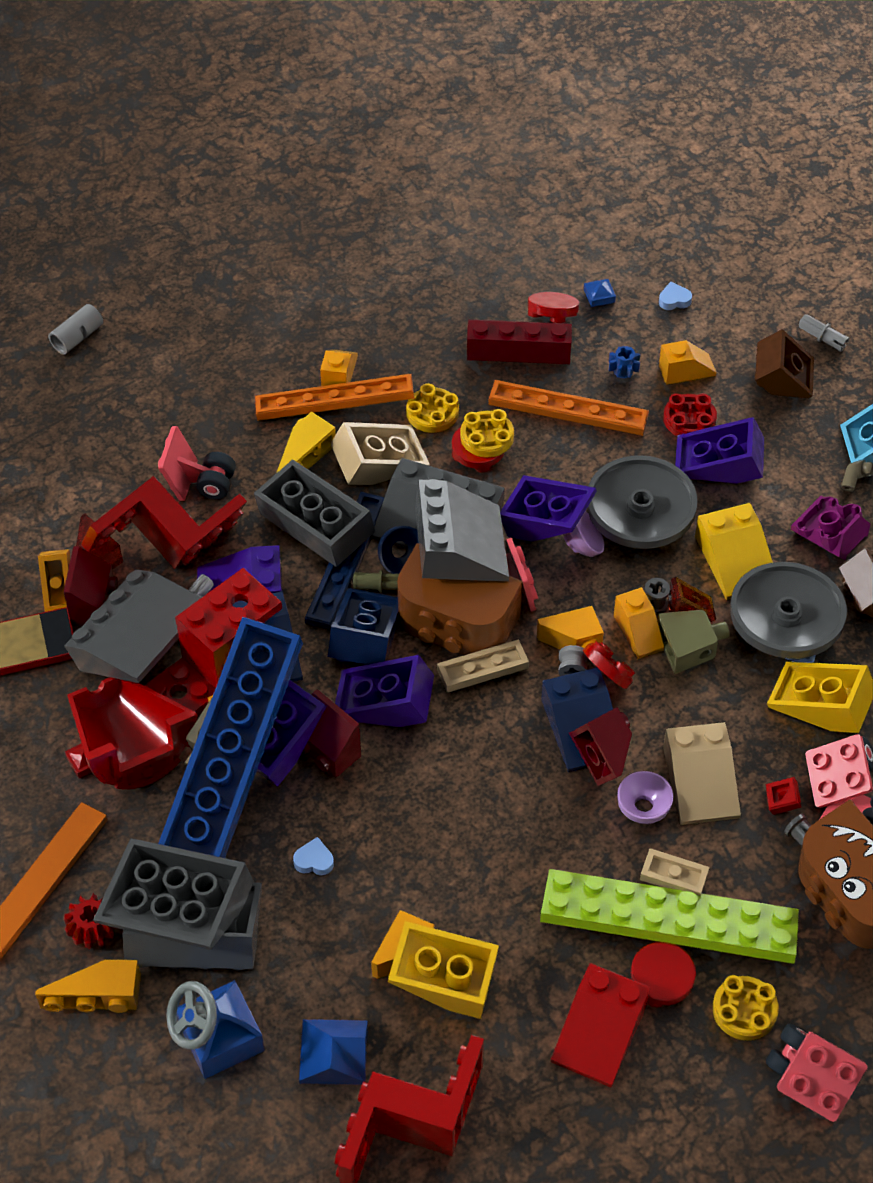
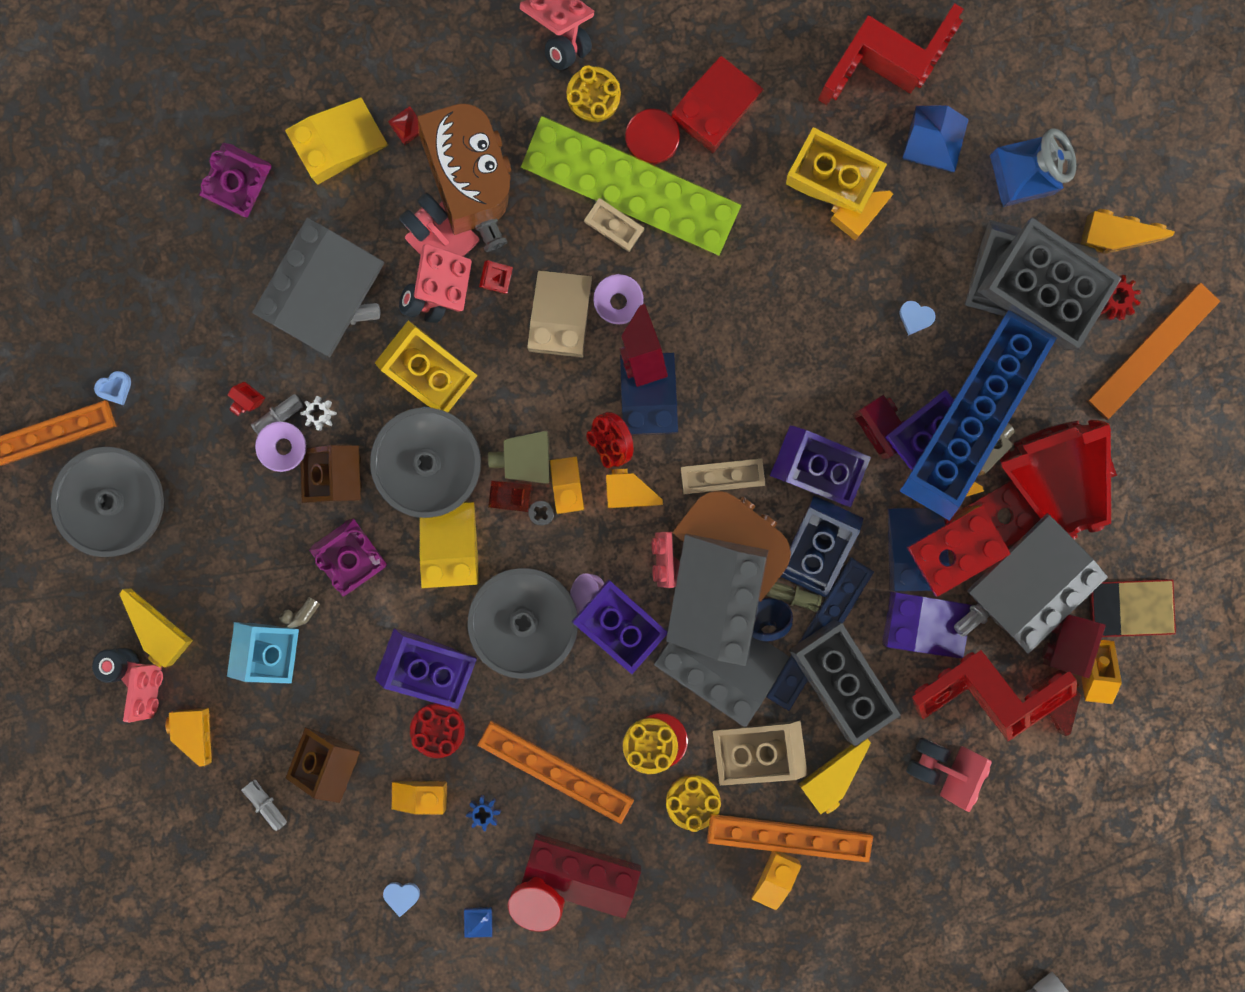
camera: 165 degrees left, 35 degrees up
light grey wheel [558,645,587,676] -> none

